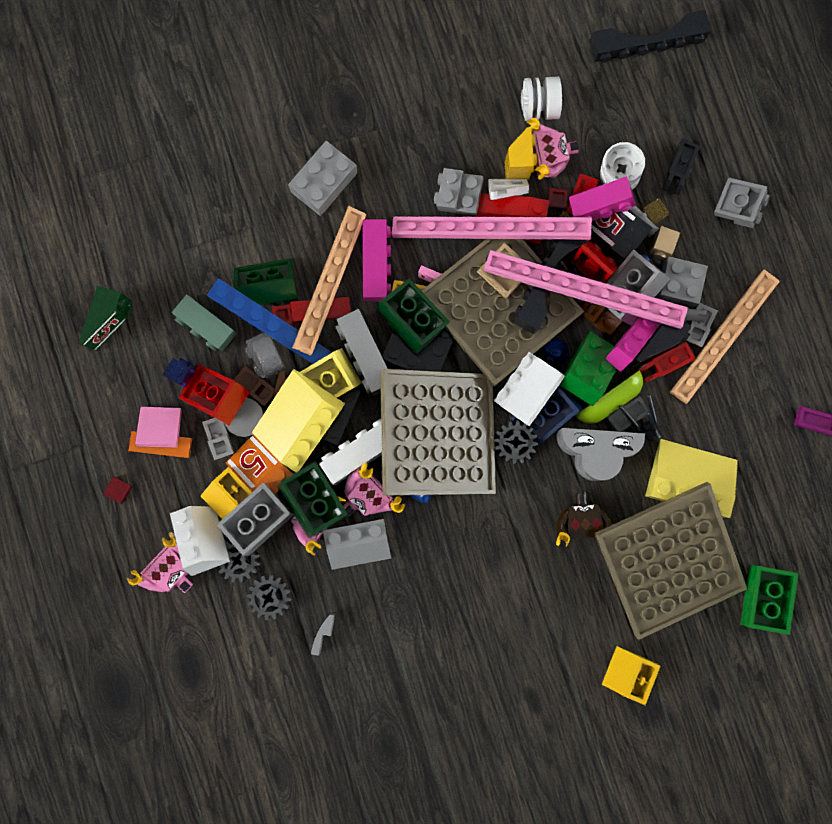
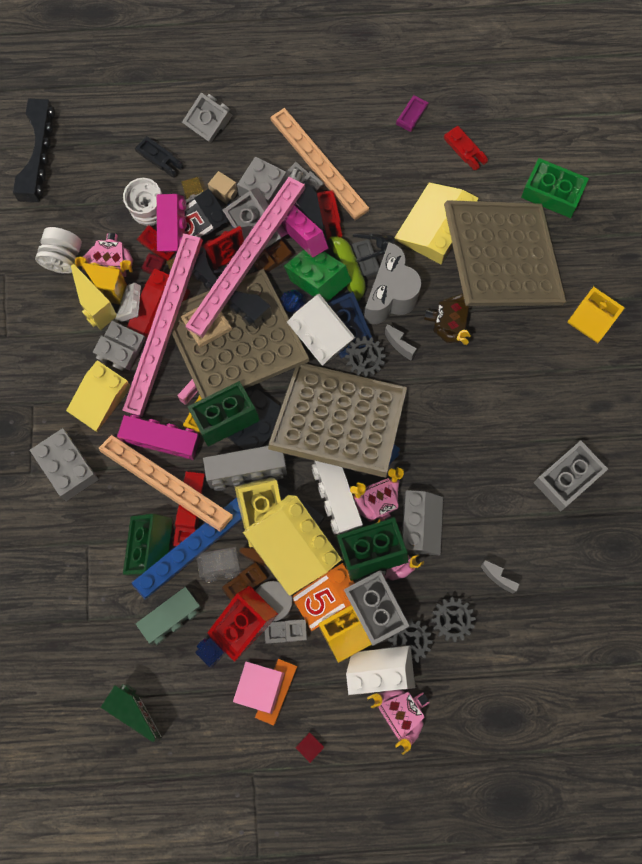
camera: 70 degrees left, 10 degrees down
none -> light yellow slope [66,360,131,432]
none -> light yellow slope [71,264,117,330]
none -> light grey slope [385,324,417,360]
none -> red hinge [444,126,488,170]
none -> light grey brick [534,440,608,512]

